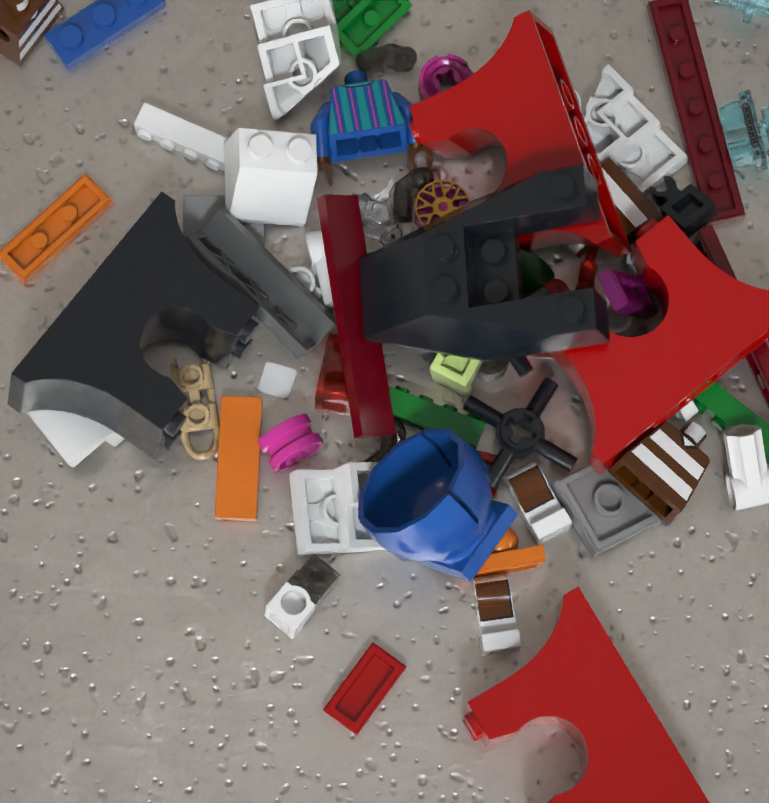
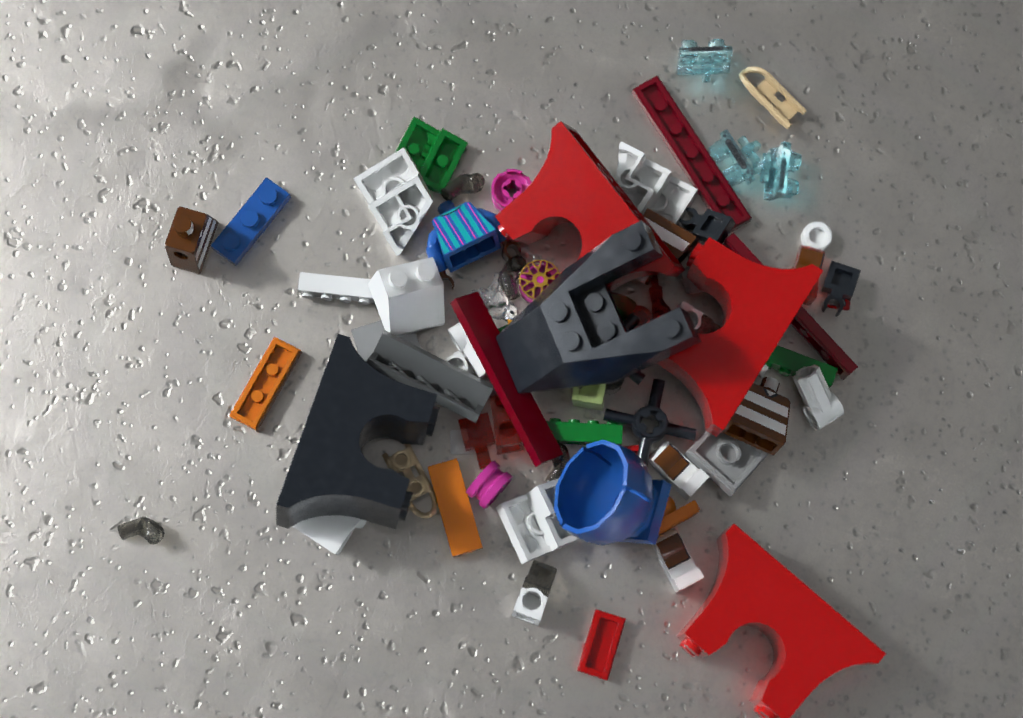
camera: 20 degrees left, 0 degrees up
magenta plate [597,269,658,320] -> none
none -> clear red plate [458,412,495,470]

